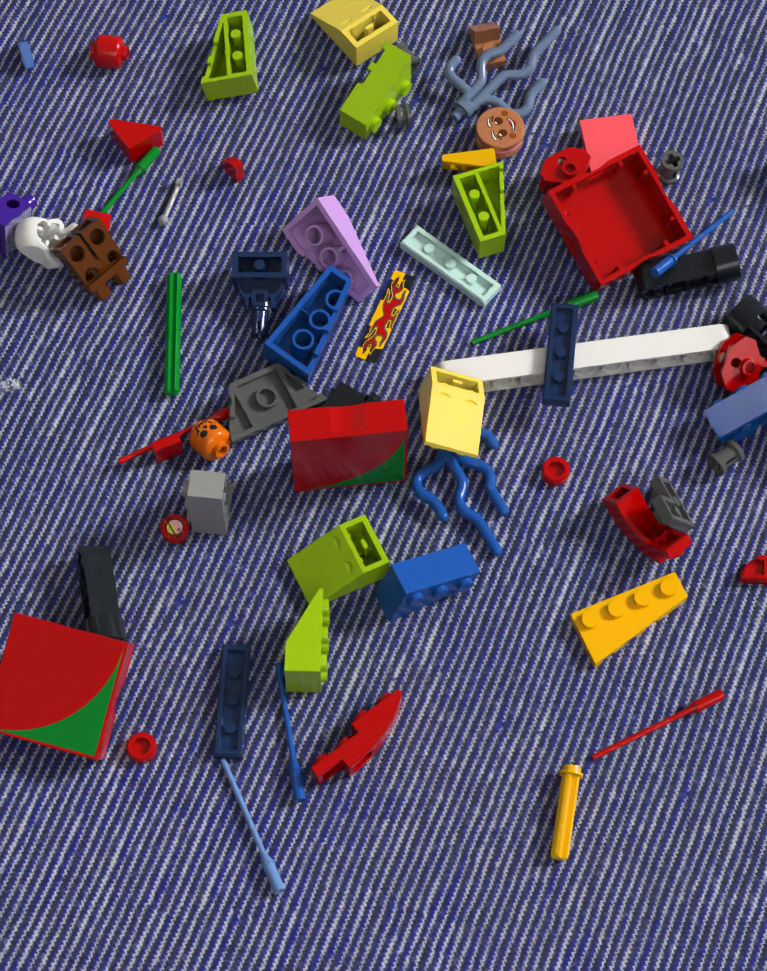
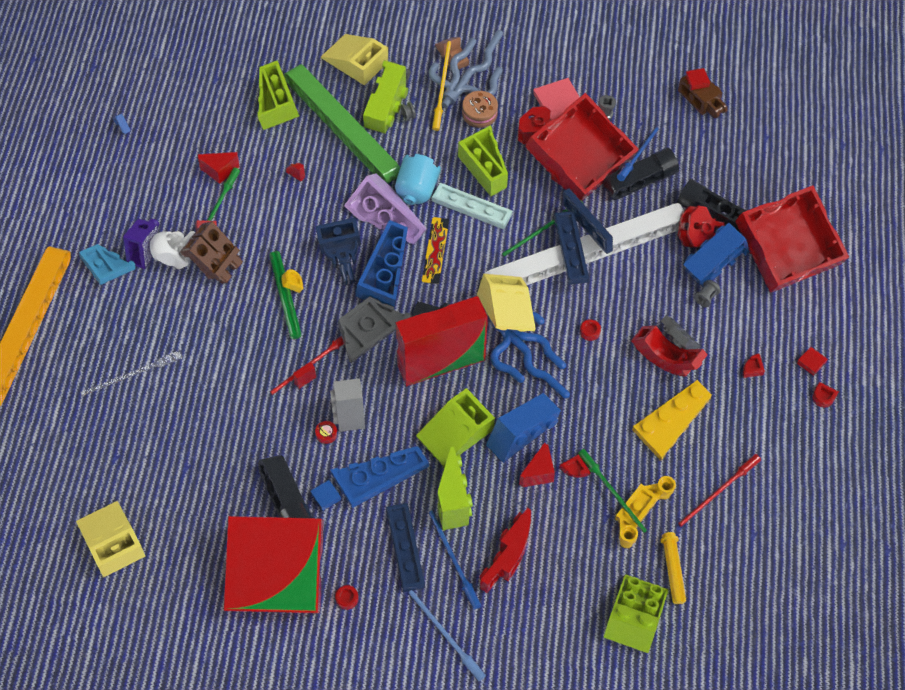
camera: 15 degrees left, 5 degrees down
red head [90,34,129,69] -> none
light grey hinge [158,178,184,226] -> none
orange head [190,419,231,461] -> none
yellow slope [441,148,496,172] -> none
none -> yellow tile [282,269,303,293]
none -> bright green beam [284,64,400,184]
none -> blue tile [310,480,341,511]
none -> blue wing [330,446,429,508]
none -> medium azure cylinder [395,154,441,205]
none -> yellow piece [432,41,451,131]
none -> red slope [519,443,555,487]
none -> red tile [559,454,590,478]
none -> dark blue tile [563,188,613,254]
none -> green piece [578,449,647,533]
none -> lime slope [604,574,669,653]
none -> yellow plate [615,476,676,548]

